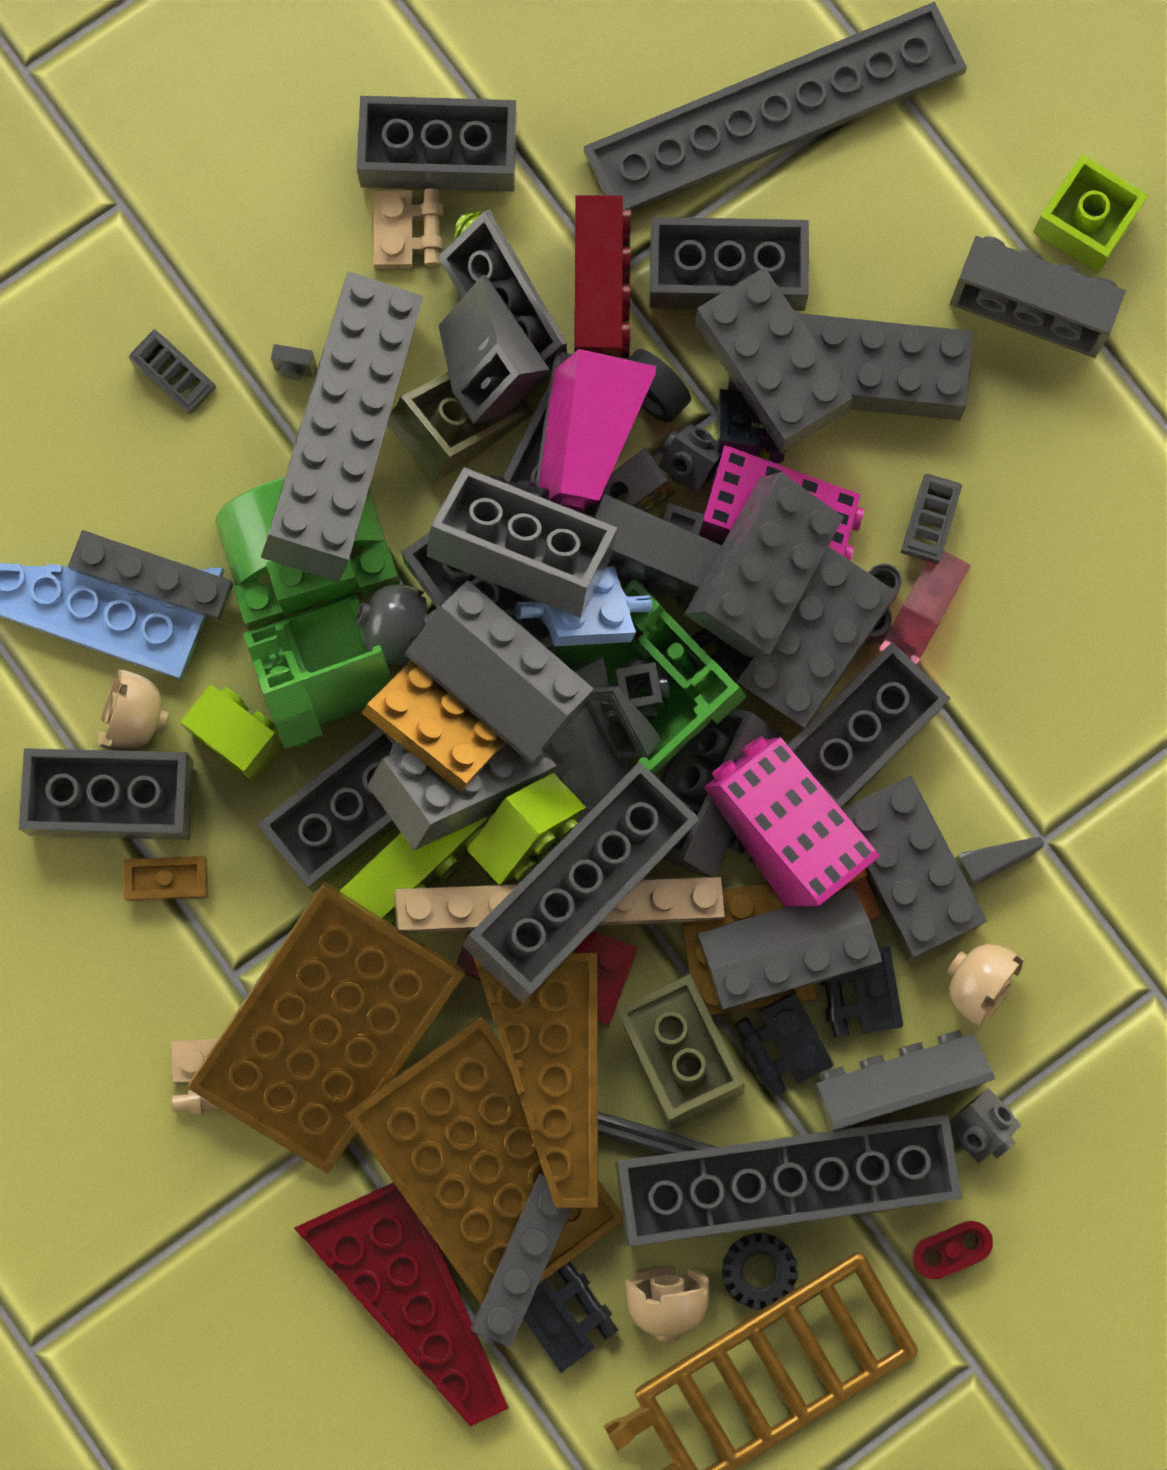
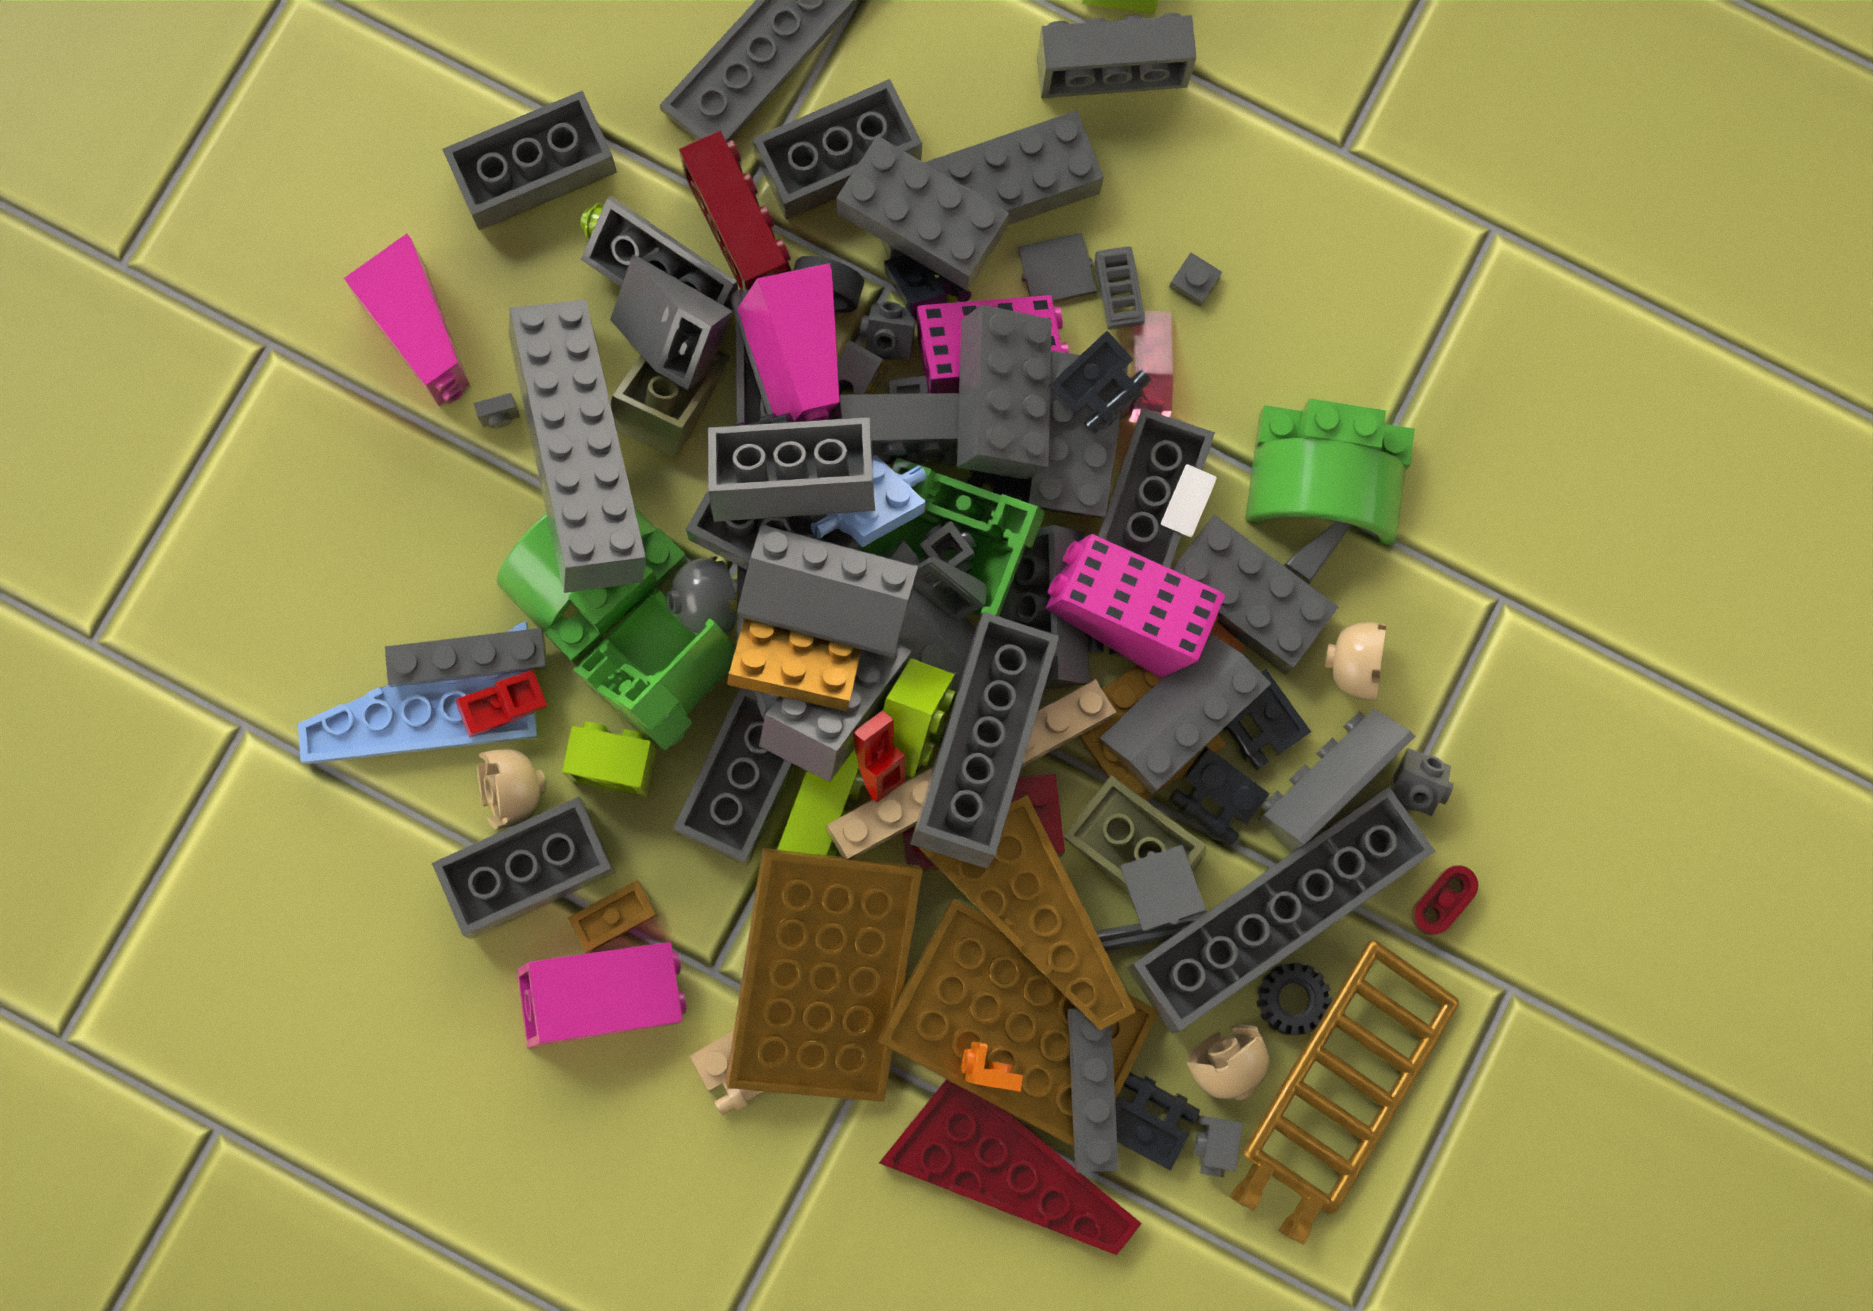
camera: 35 degrees left, 0 degrees up
dark grey slope [129,329,216,415] -> none
tan plate [373,189,443,270] -> none
none -> dark pink slope [344,233,470,406]
none -> red slope [455,670,547,738]
none -> dark pink slope [517,942,686,1048]
none -> red slope [853,711,906,802]
none -> orange bracket [961,1041,1023,1092]
none -> dark grey piece [1018,233,1097,302]
none -> black plate [1049,331,1152,434]
none -> dark grey piece [1120,845,1206,932]
none -> white sticker [1161,464,1217,537]
none -> dark grey plate [1169,252,1222,307]
none -> dark grey brick [1194,1116,1243,1178]
none -> bright green piece [1245,398,1415,545]

